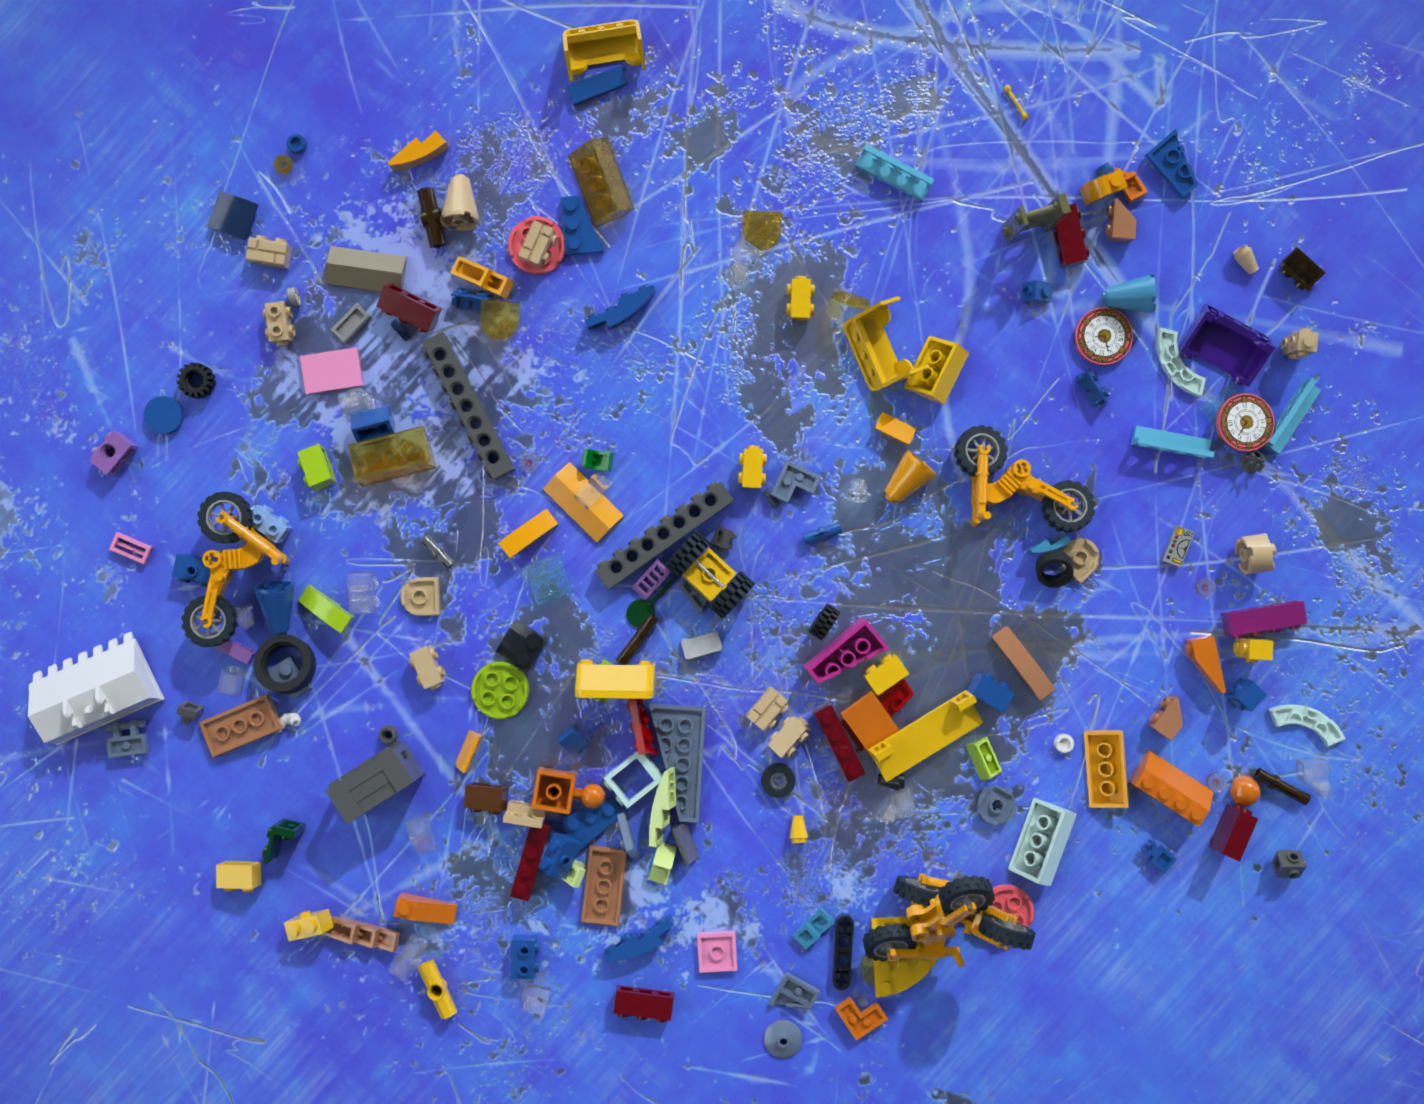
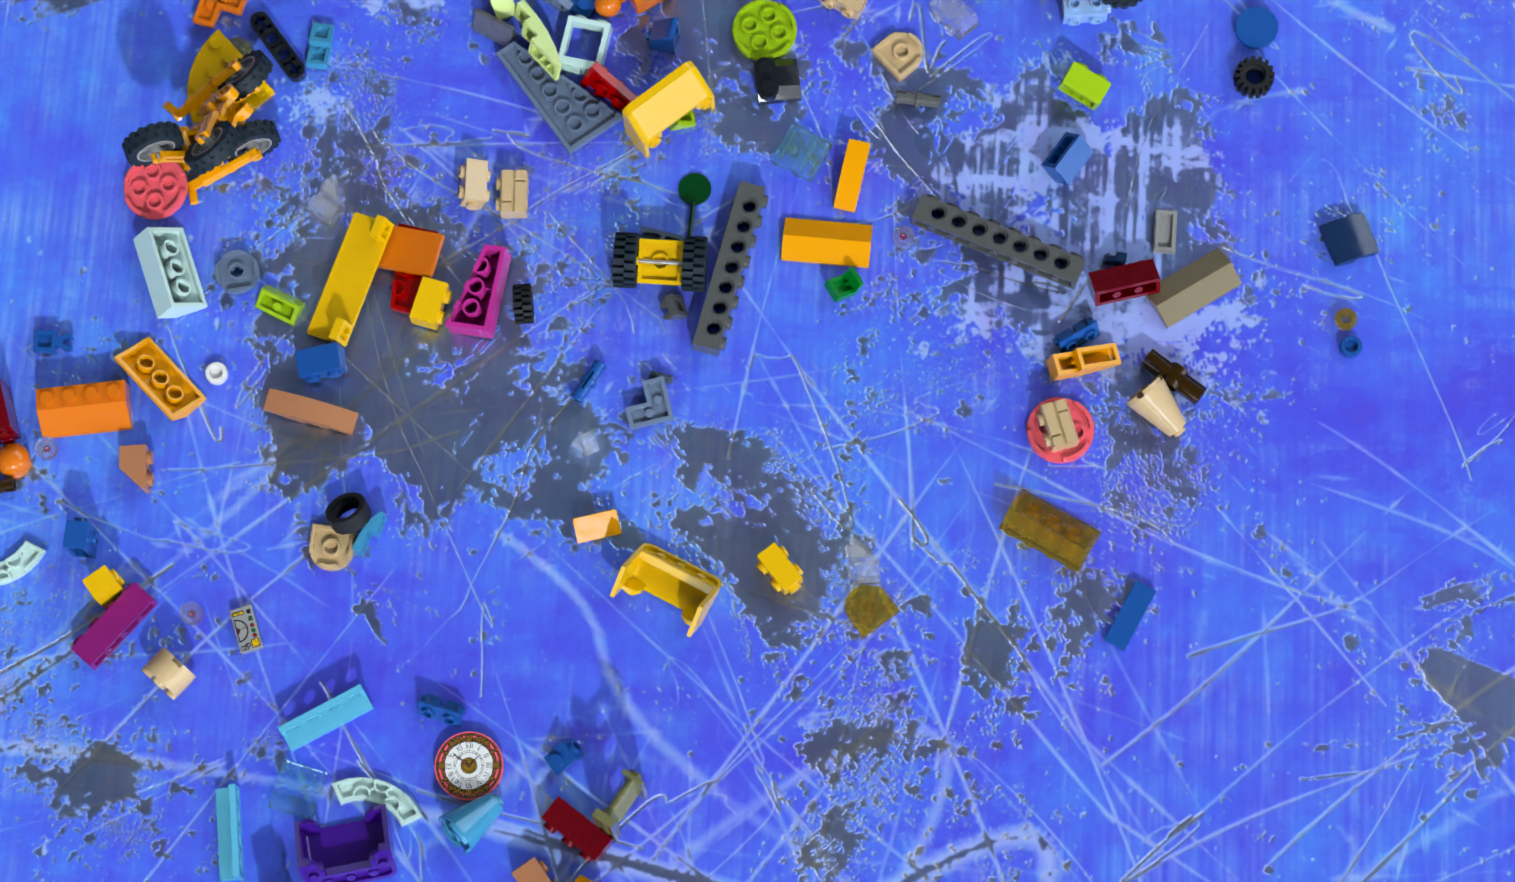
camera: 140 degrees right, 15 degrees down
tan brick [246,235,292,269] -> none
tan brick [263,301,295,347] -> none
light grey tile [287,286,301,307] -> none
bright pink tile [300,347,364,395] -> none
clear brick [337,388,375,416] -> none
clear yellow slope [348,426,436,487] -> none
light orange slope [387,131,449,170] -> none
clear yellow tile [480,299,520,340] -> none
blue wing [561,196,604,256] -> none
yellow windscreen [563,19,646,81] -> none
clear slope [574,471,614,510] -> none
blue slope [585,284,656,330] -> none
dark brown pin [616,613,659,665] -> none
medium lavender slope [632,559,672,600] -> none
flat silver slope [681,631,723,660] -> none
yellow brick [738,445,767,489] -> none
black bush [761,763,795,798] -> none
yellow cone [789,815,808,843] -> none
dark red brick [813,702,866,782] -> none
clear yellow tile [832,288,871,310] -> none
medium azure fence [855,144,934,202] -> none
black cone [877,774,905,791] -> none
light orange cone [884,450,937,503] -> none
yellow slope [904,336,969,405] -> none
piece [954,425,1096,533] -> none
orange slope [1185,635,1226,693] -> none
tile [1216,393,1275,452] -> none
dark grey gear [1240,450,1265,474] -> none

